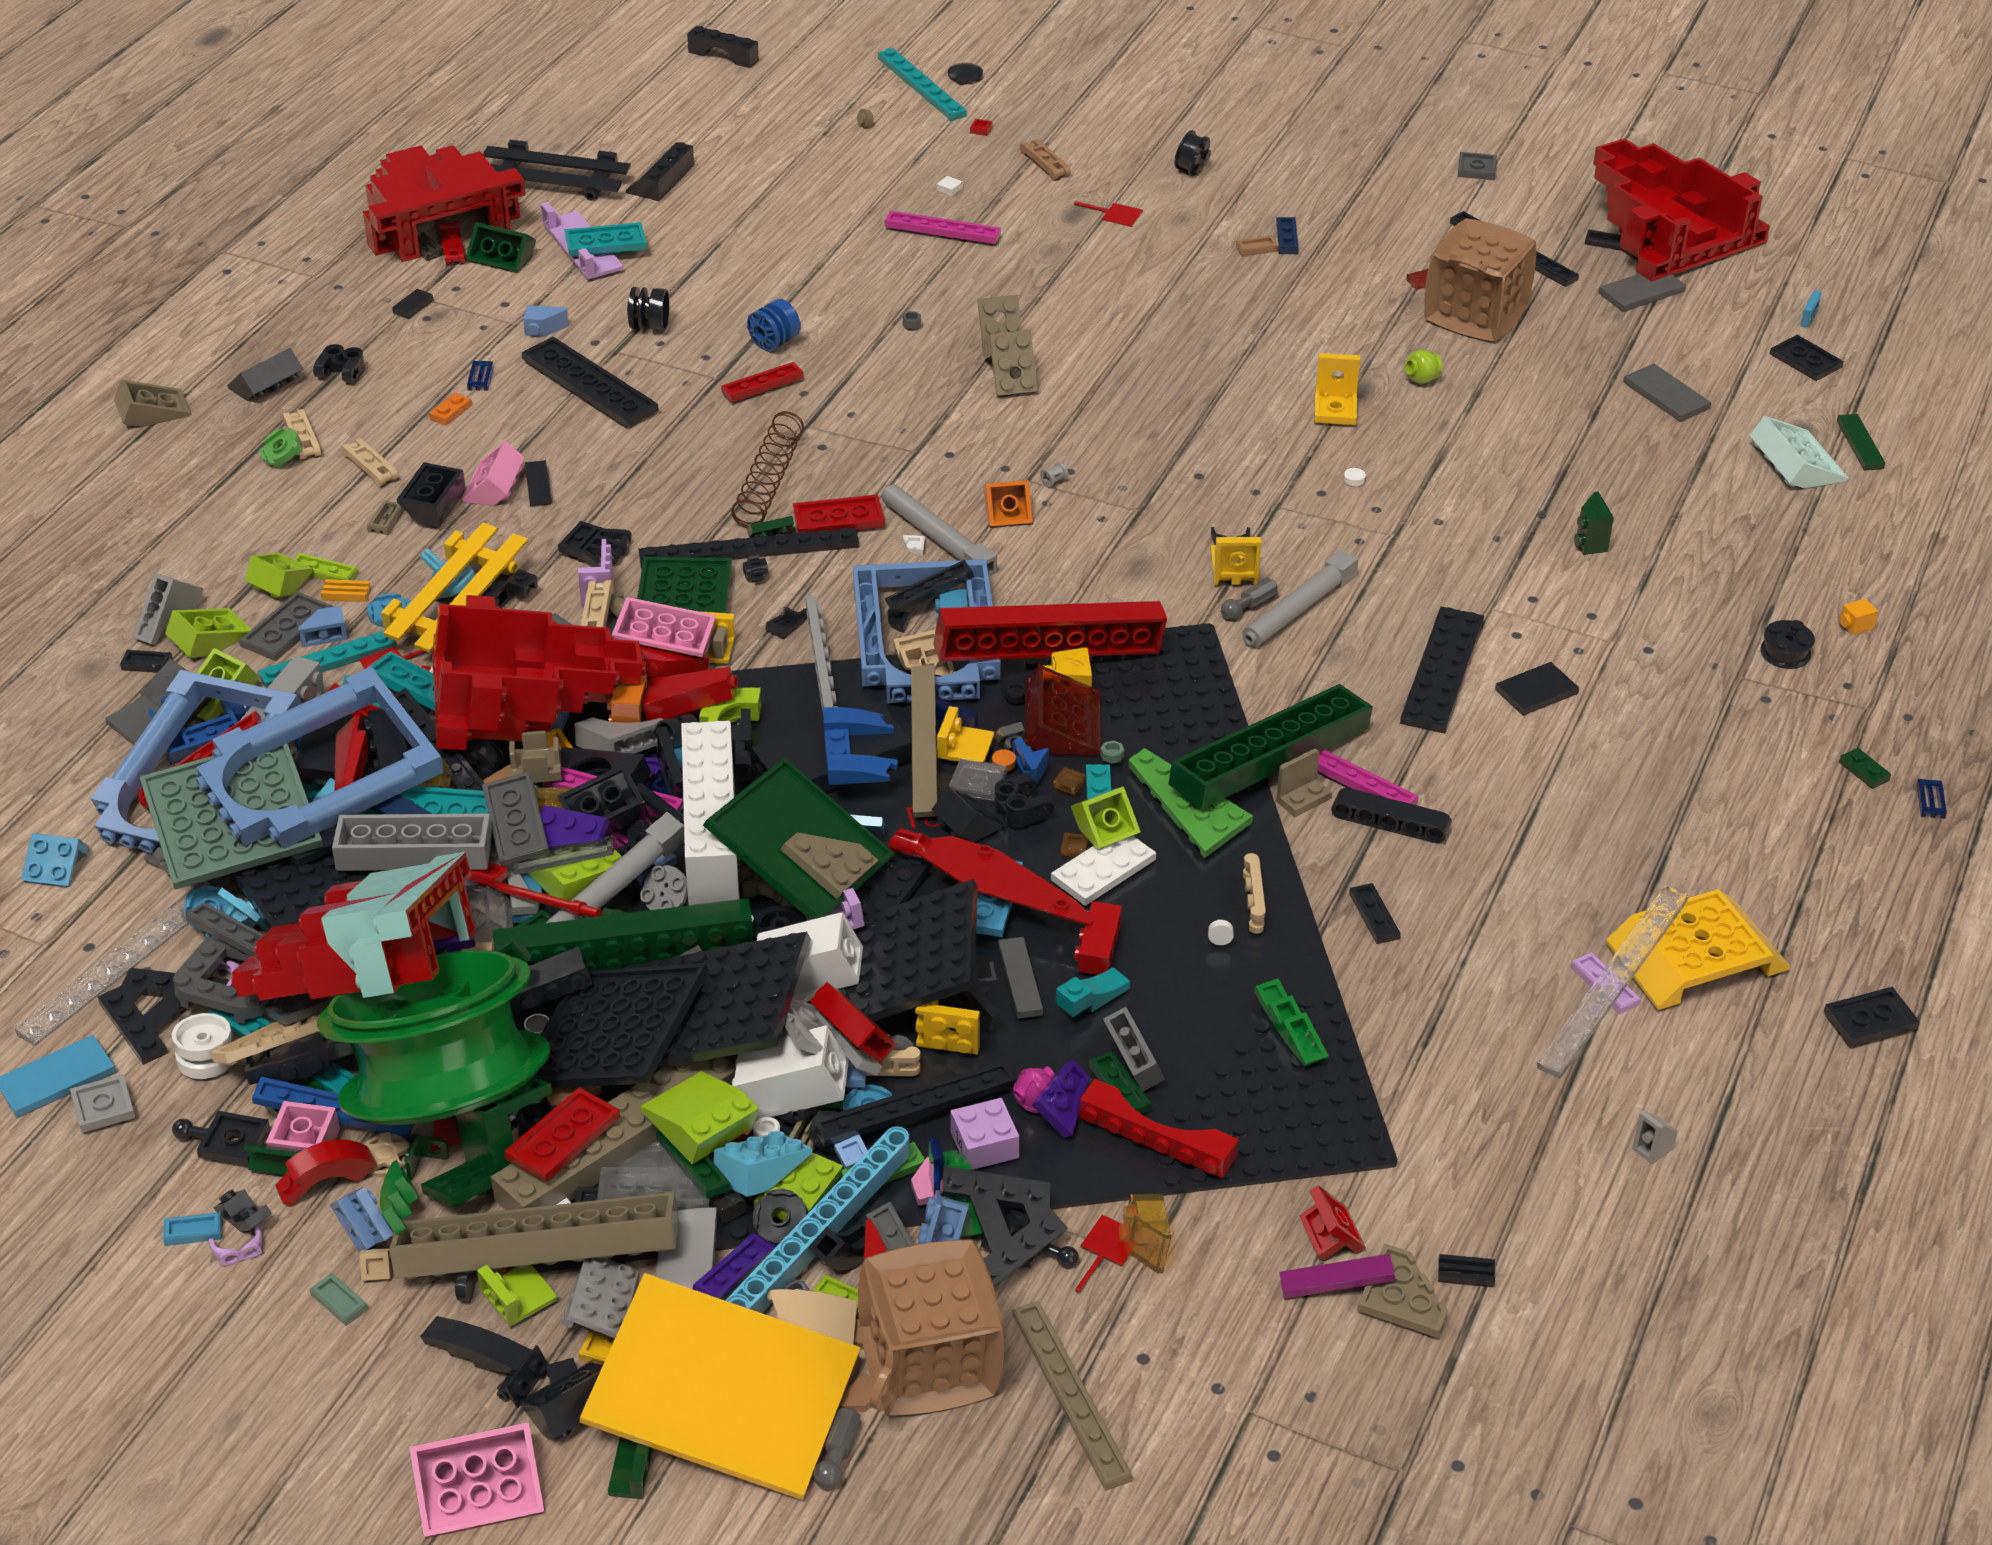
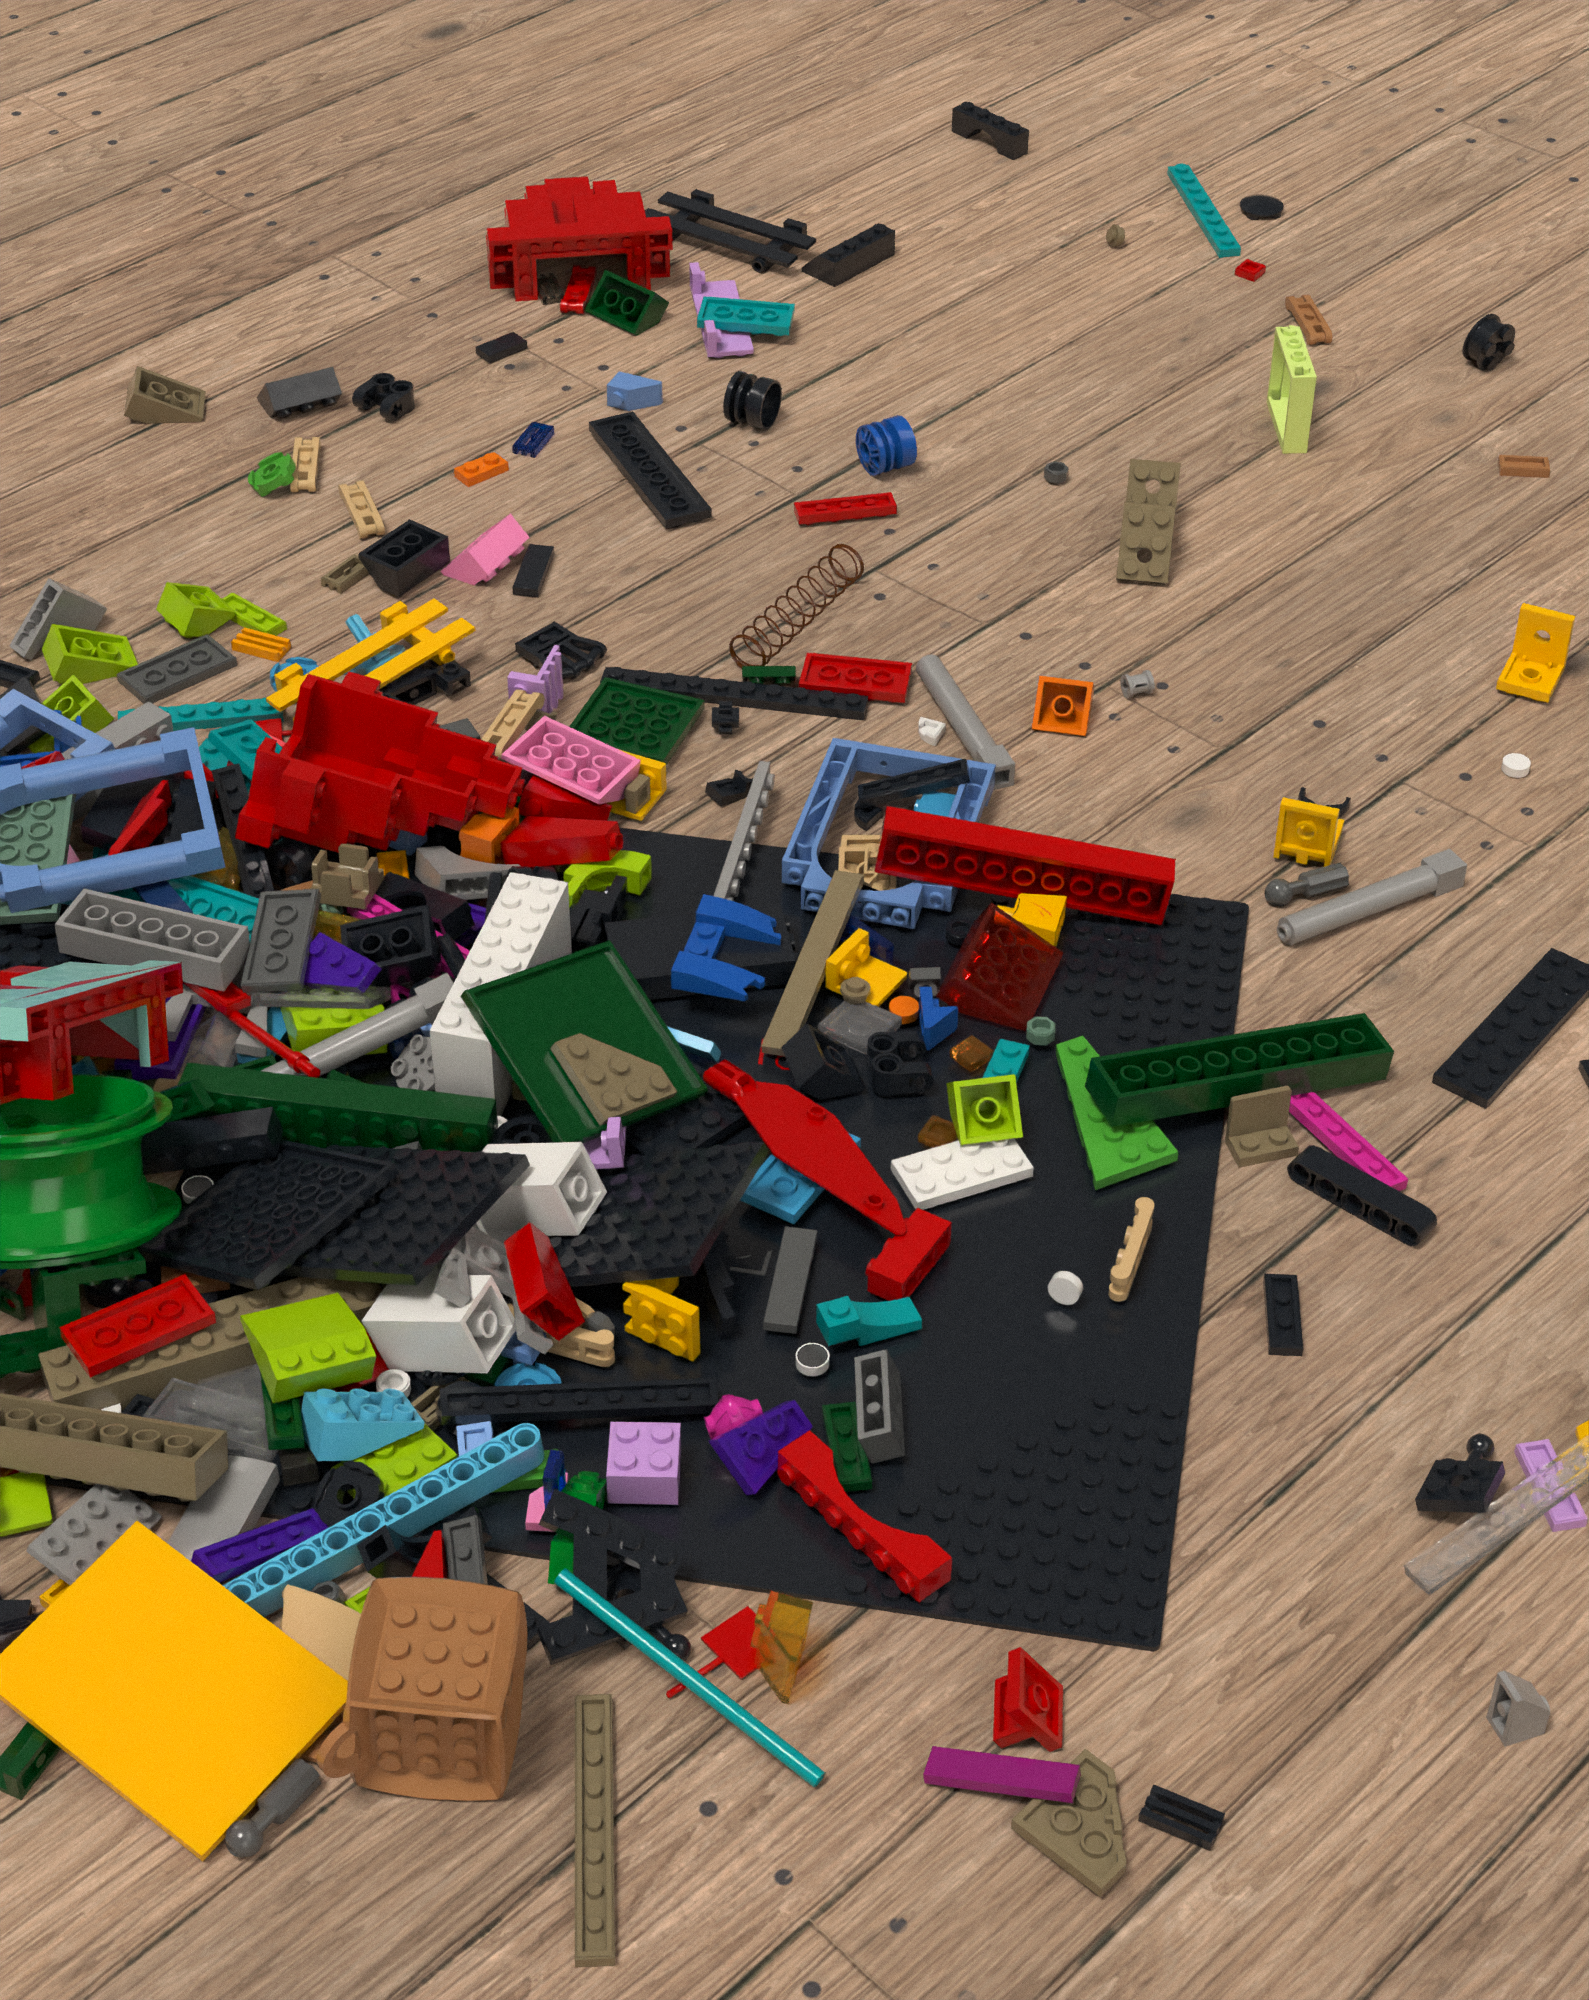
camera: 20 degrees right, 0 degrees up
medium blue slope [298,606,348,648] -> none
dark pink plate [885,211,1001,244] -> none
medium blue bracket [918,1190,968,1244] -> none
white tile [937,176,963,196] -> none
red piece [1074,201,1143,227] -> none
green slope [1254,978,1329,1066] -> none
dark blue tile [1276,217,1298,255] -> none
none -> teal piece [554,1568,826,1788]
none -> tile [796,1343,830,1376]
none -> dark tan plate [840,977,871,1004]
none -> yellowish green window [1267,325,1317,454]
none -> black plate [1415,1433,1505,1513]

